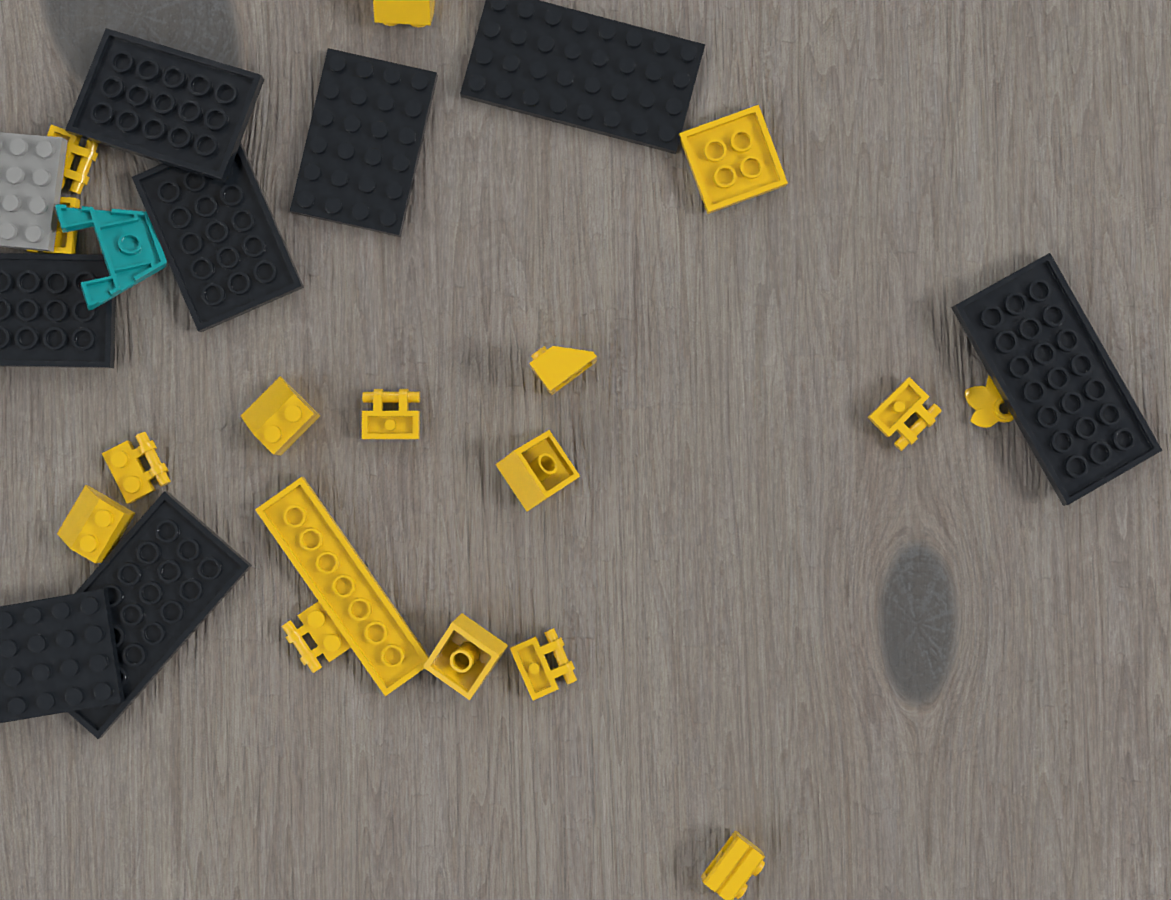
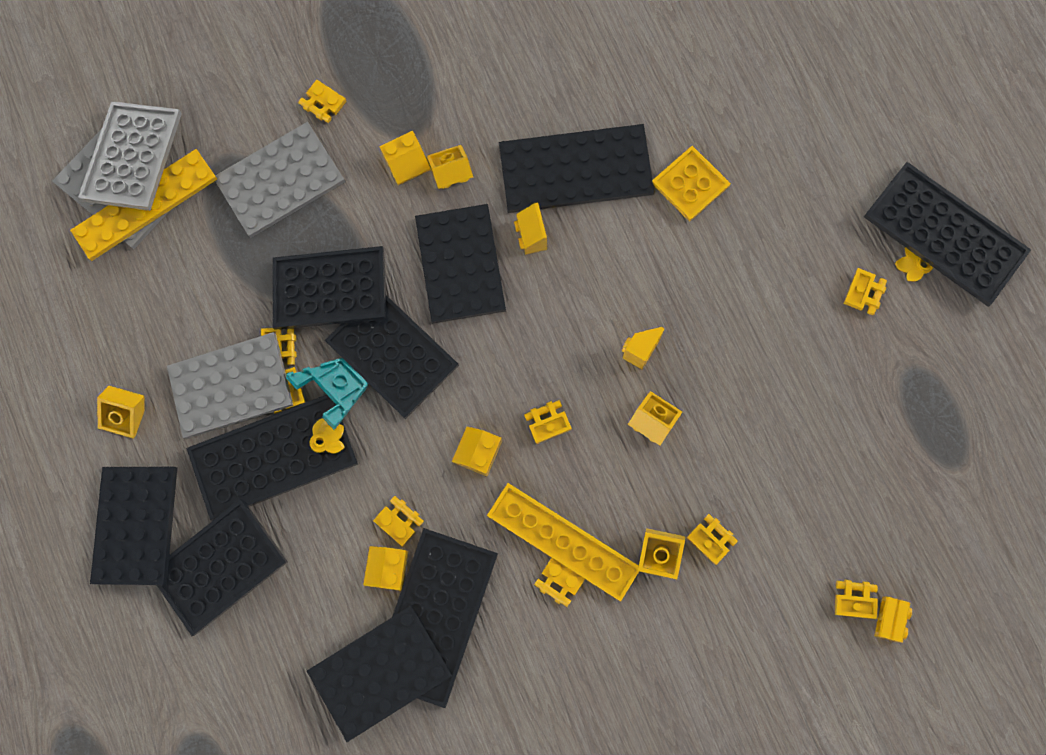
camera: 20 degrees left, 10 degrees down
none -> yellow plate [310,418,345,453]
none -> yellow slope [514,203,547,255]
none -> yellow plate [835,579,878,619]

